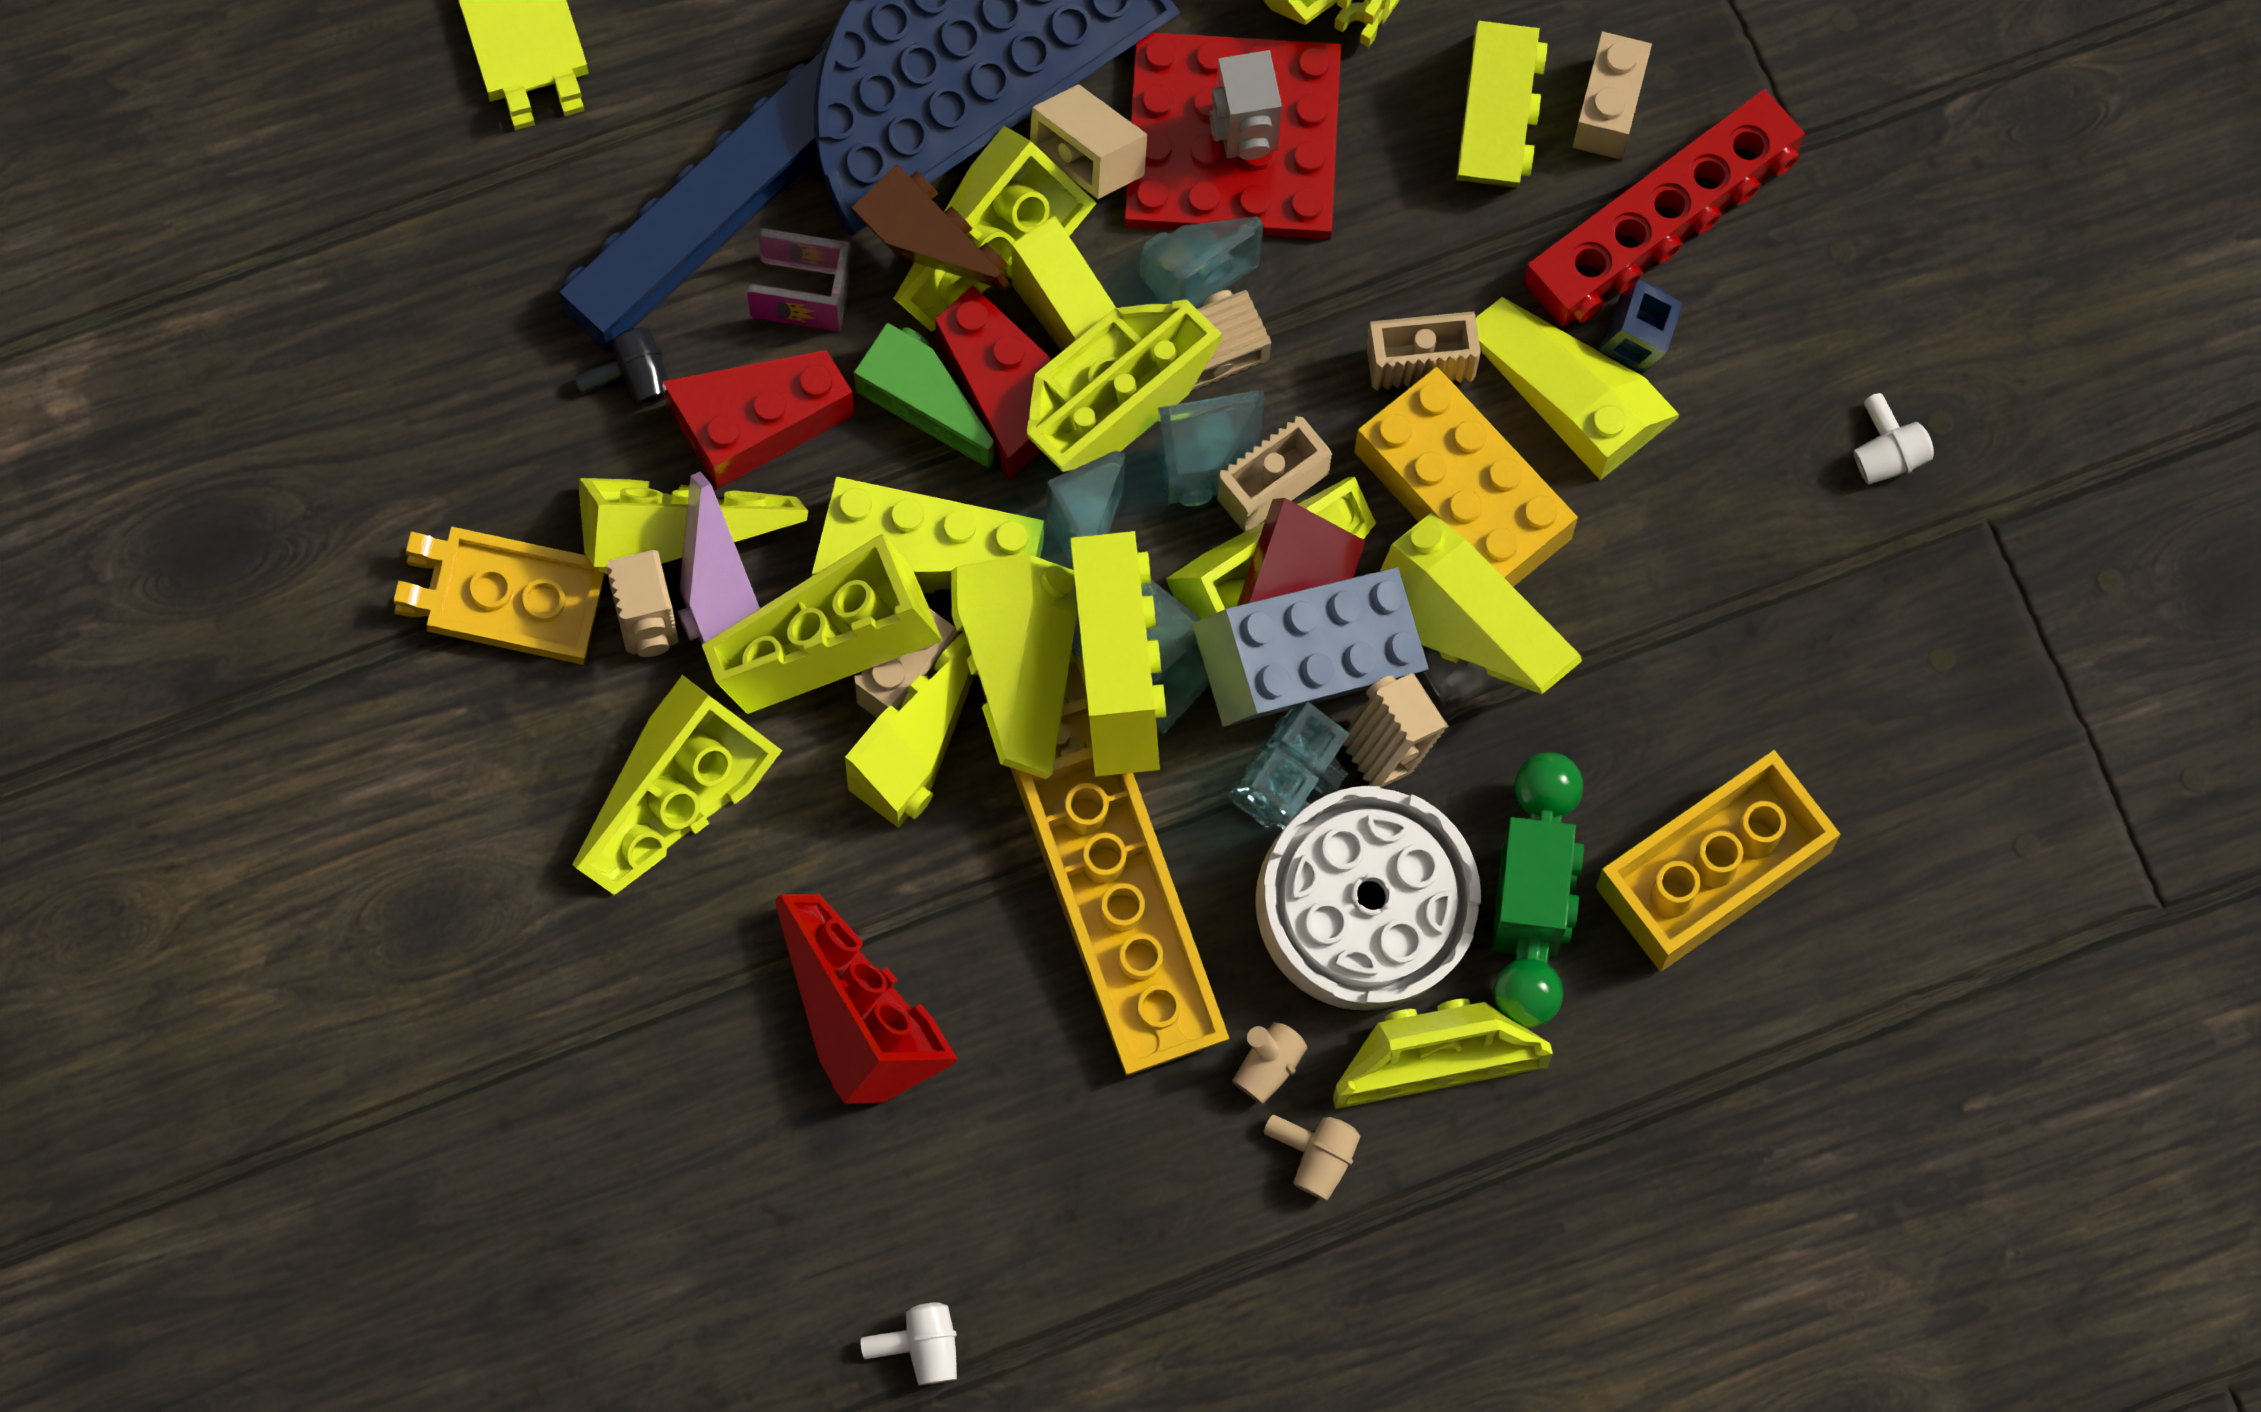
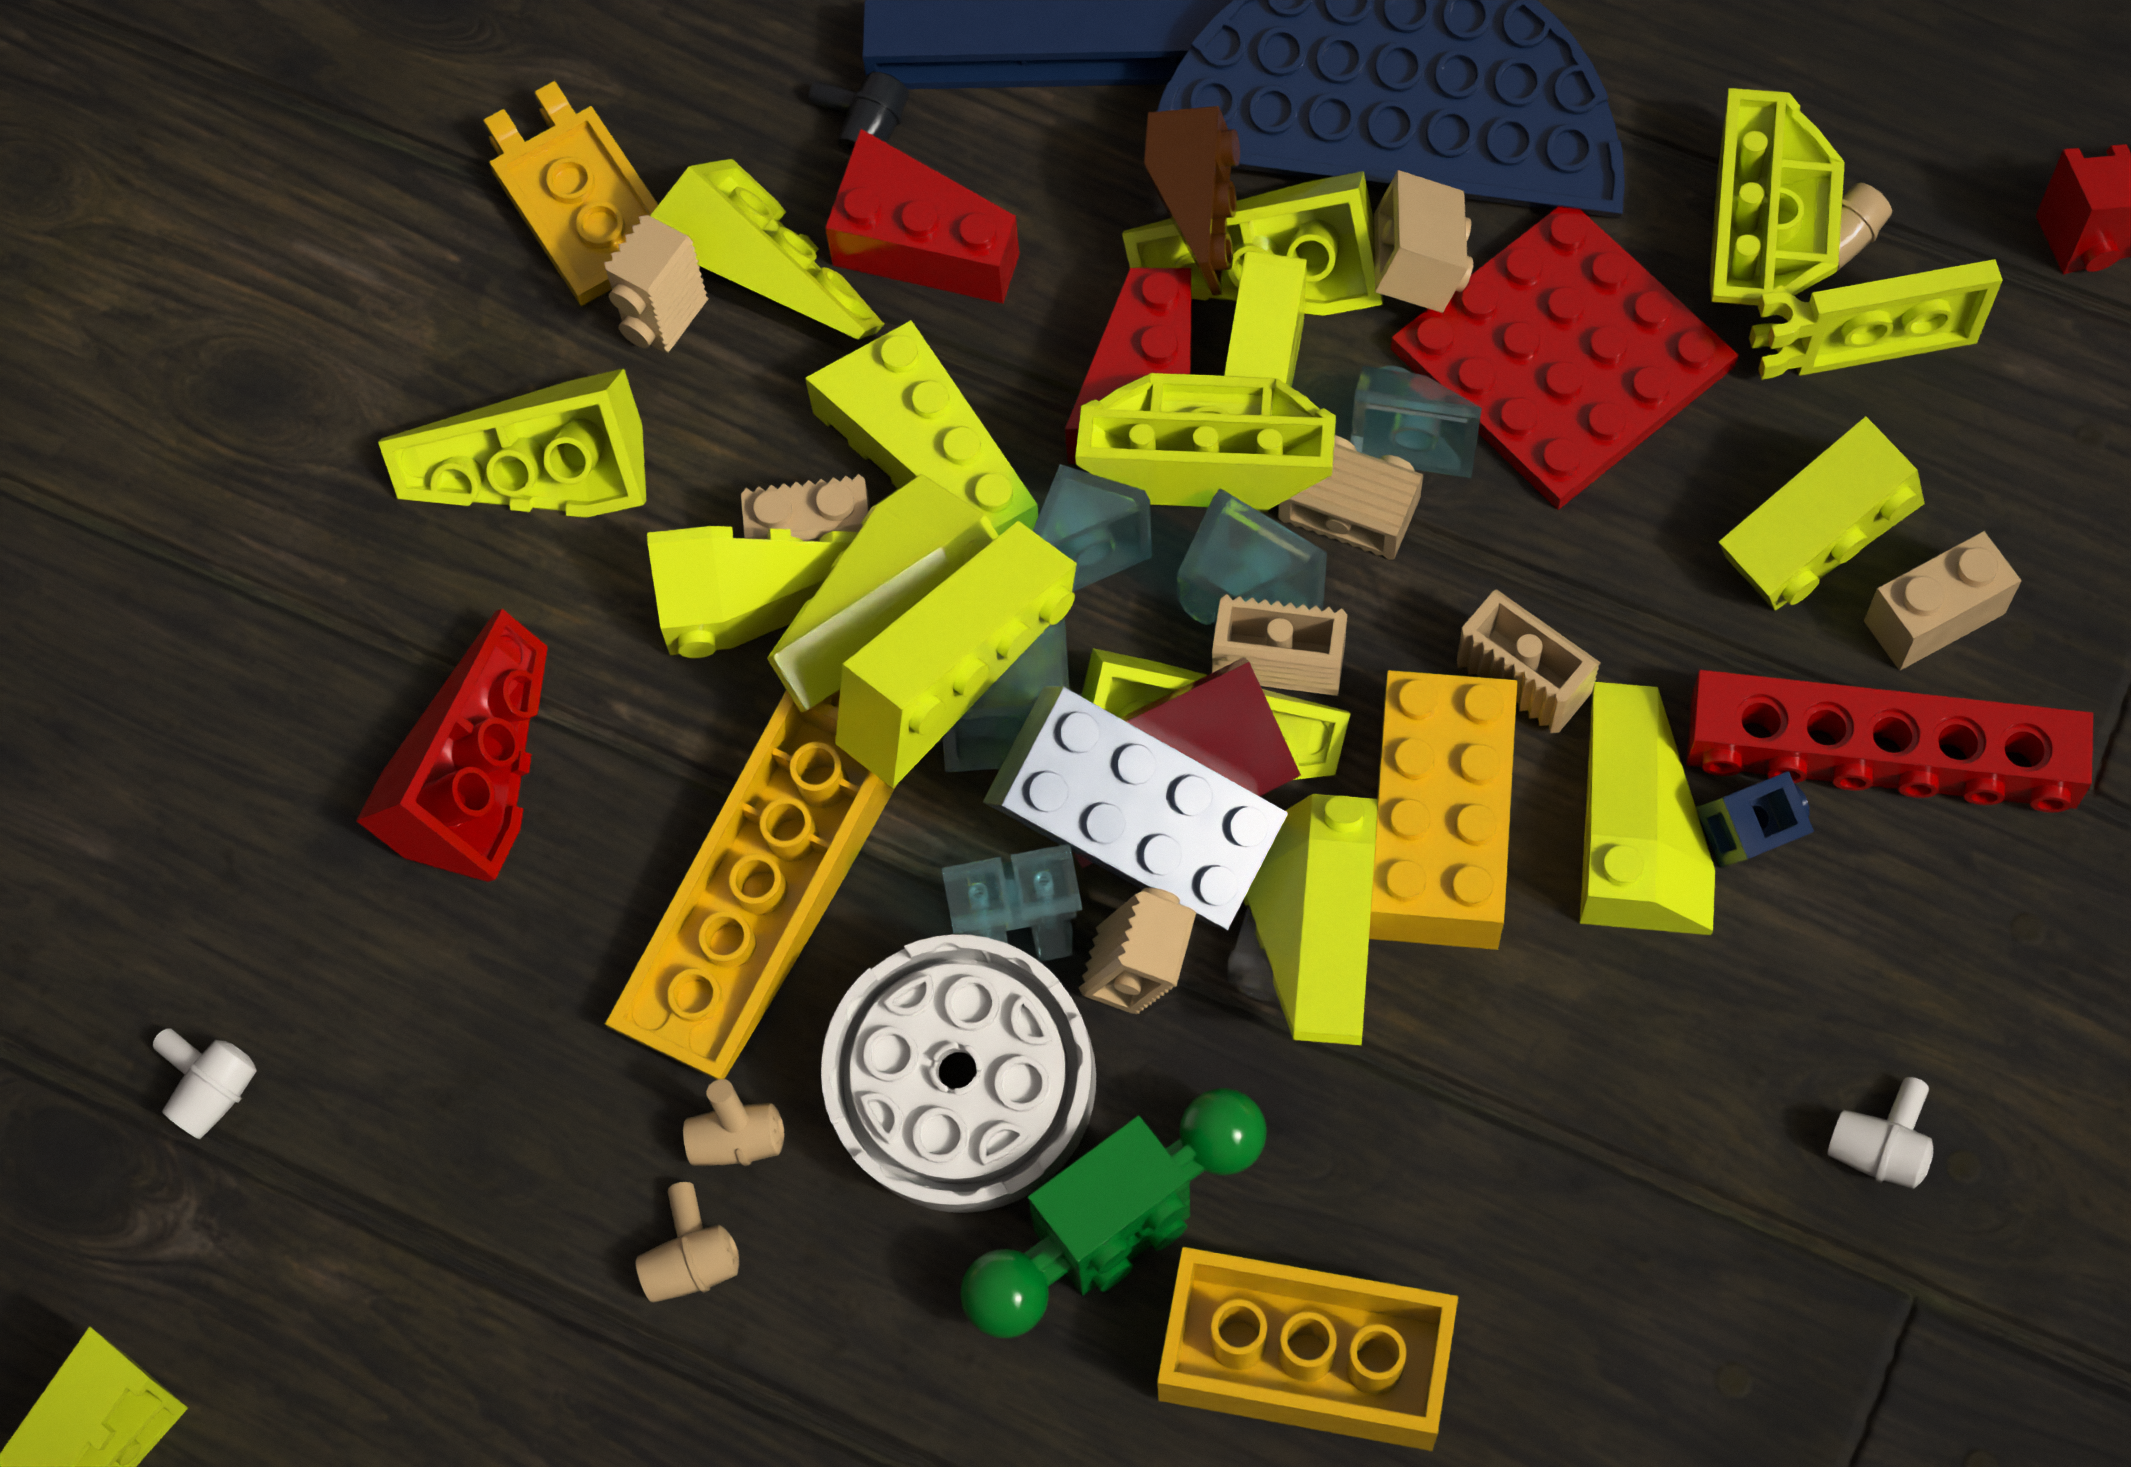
camera: 55 degrees right, 5 degrees down
lavender slope [677,472,760,644] -> none
neon yellow wedge [702,533,943,714] -> none
clear piece [747,229,852,332] -> none
bright green slope [854,323,994,469] -> none
light grey brick [1209,50,1282,160] -> none
neon yellow wedge [1333,999,1553,1109] -> none

